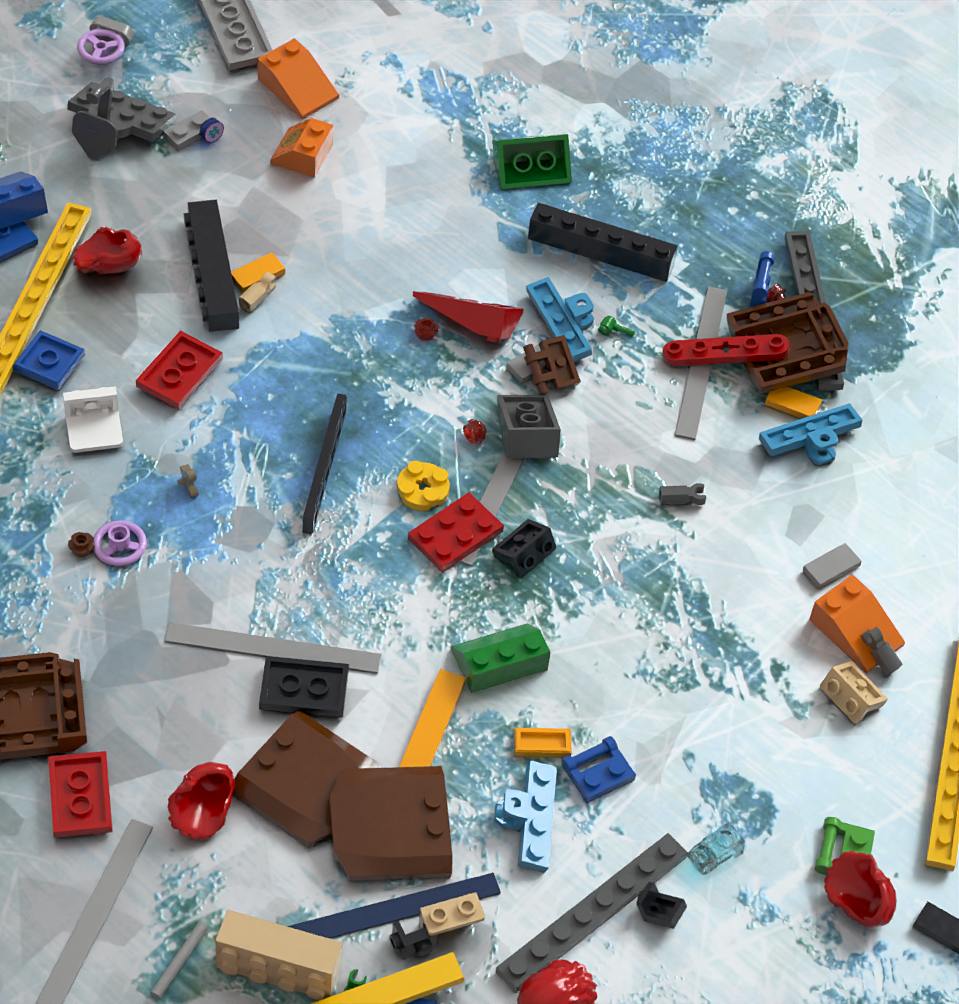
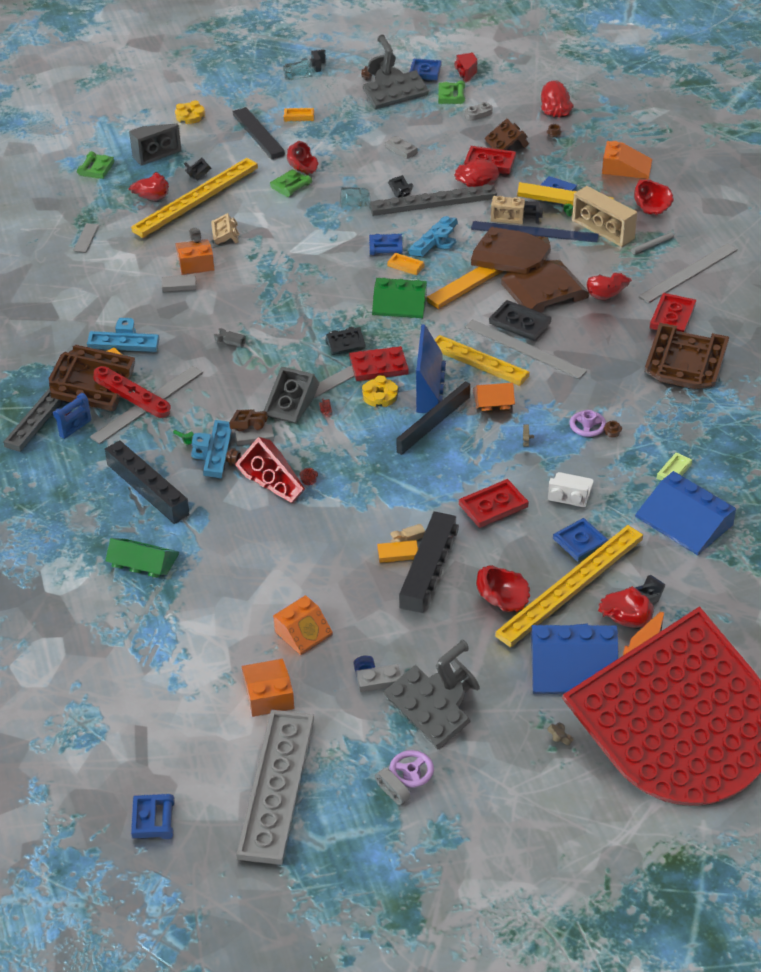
camera: 145 degrees left, 10 degrees down
none -> reddish brown plate [226,448,241,467]
none -> blue slope [416,324,446,413]
none -> yellow tile [434,335,530,386]
none -> orange slope [473,382,515,411]

